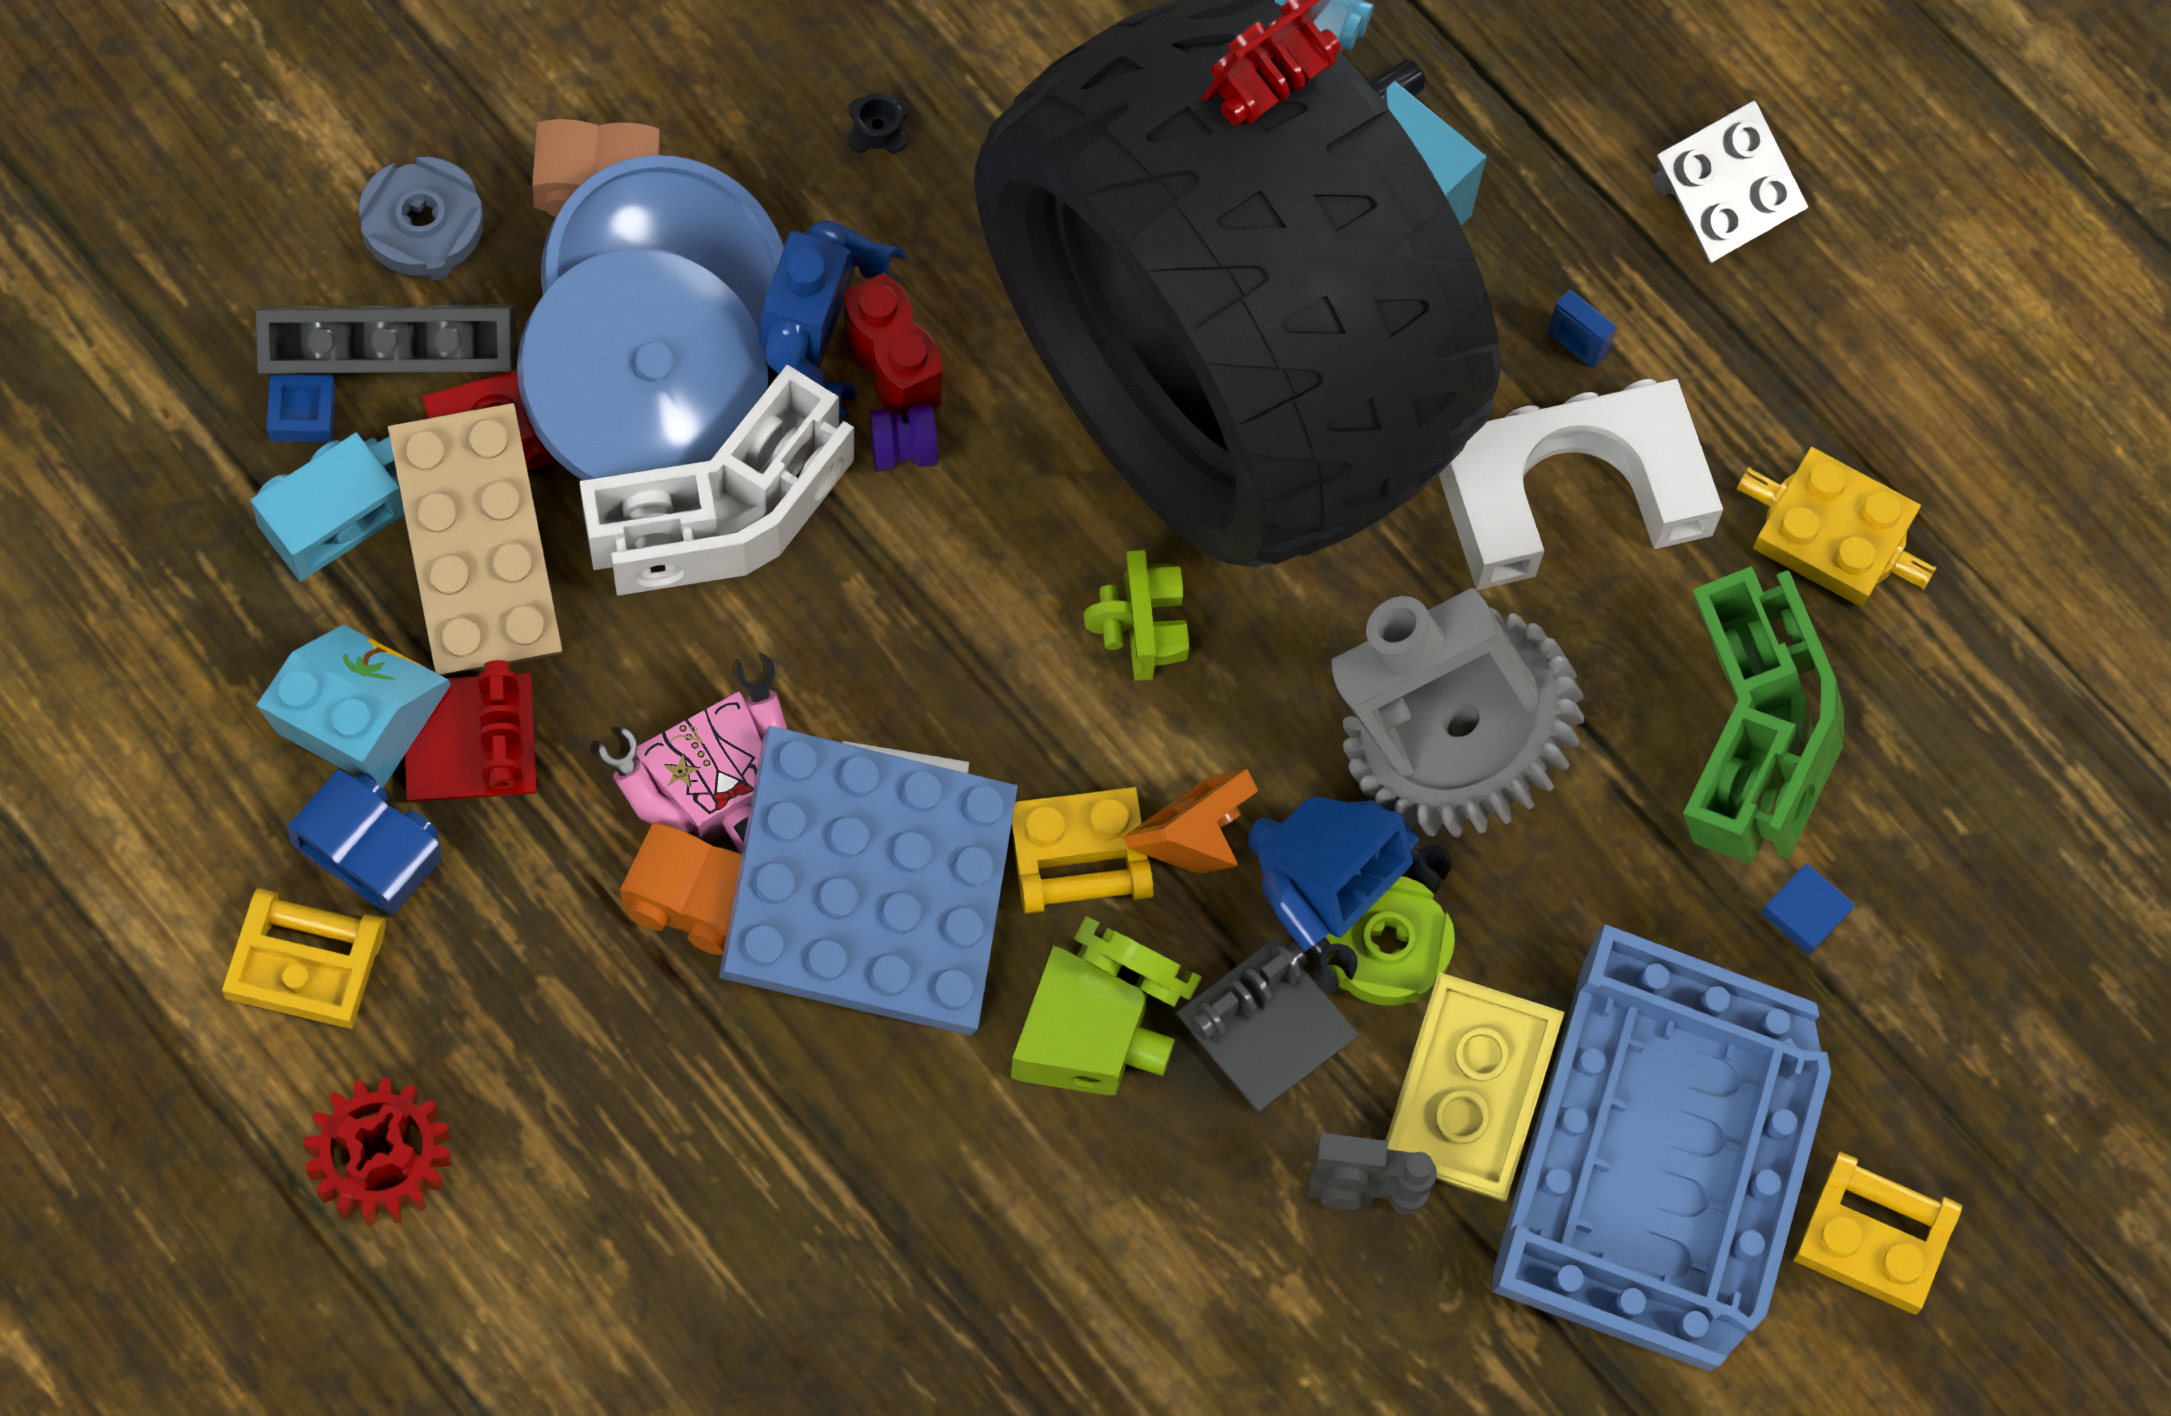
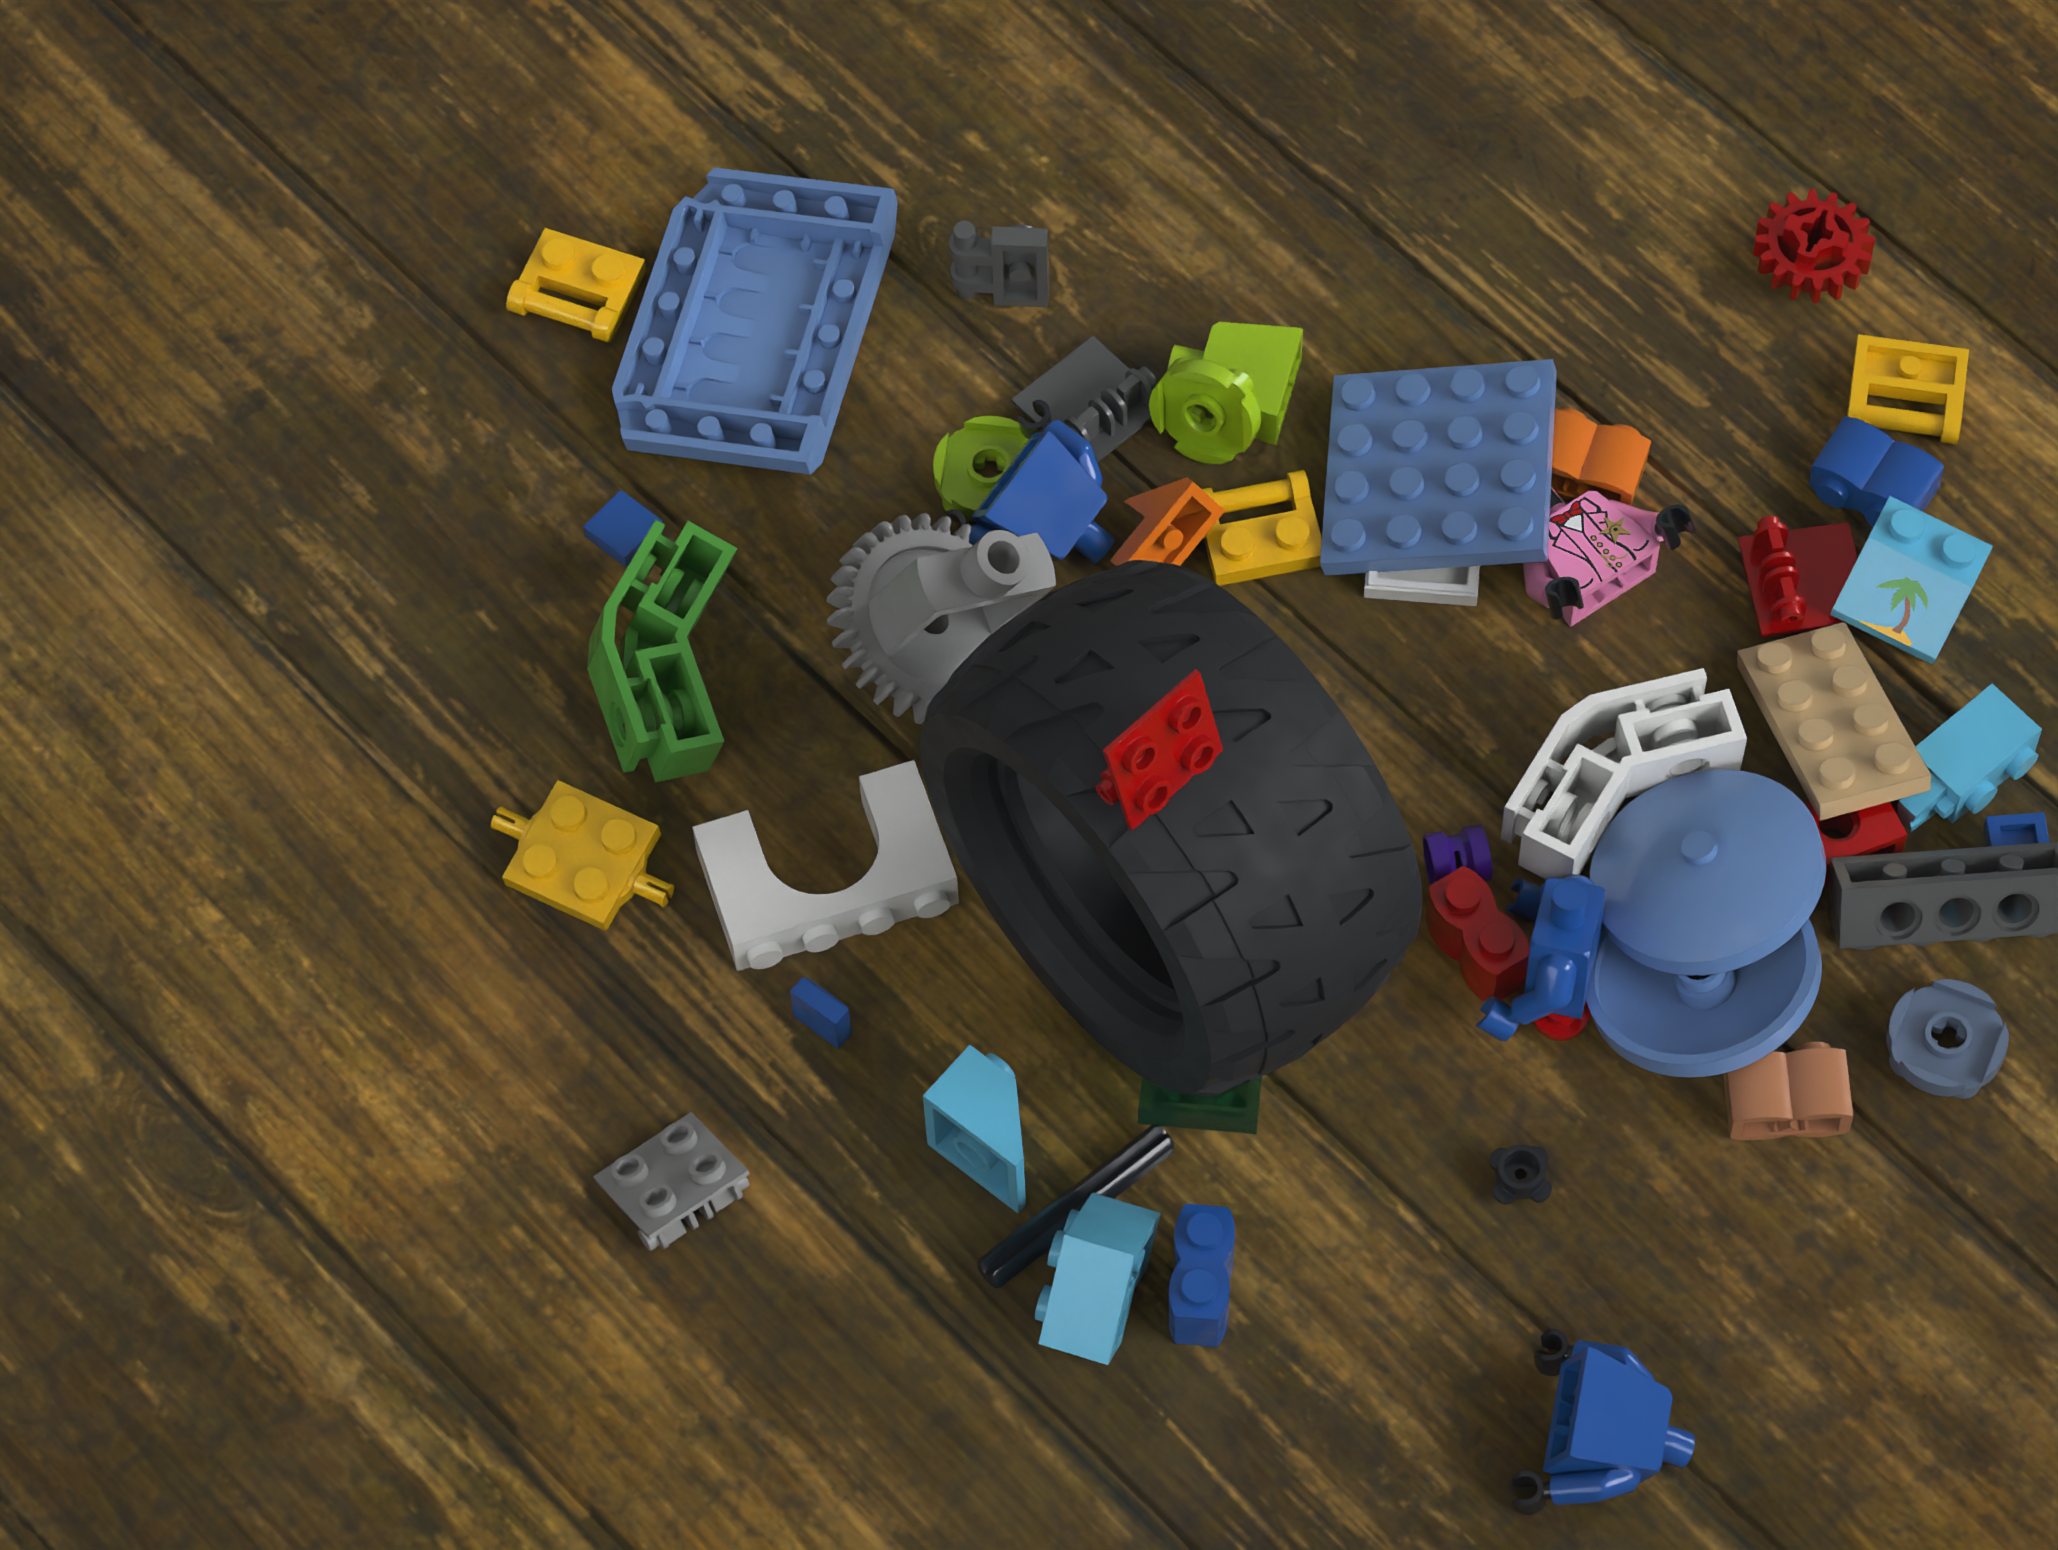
camera: 175 degrees left, 5 degrees down
light yellow tile [1385,972,1564,1202] -> none

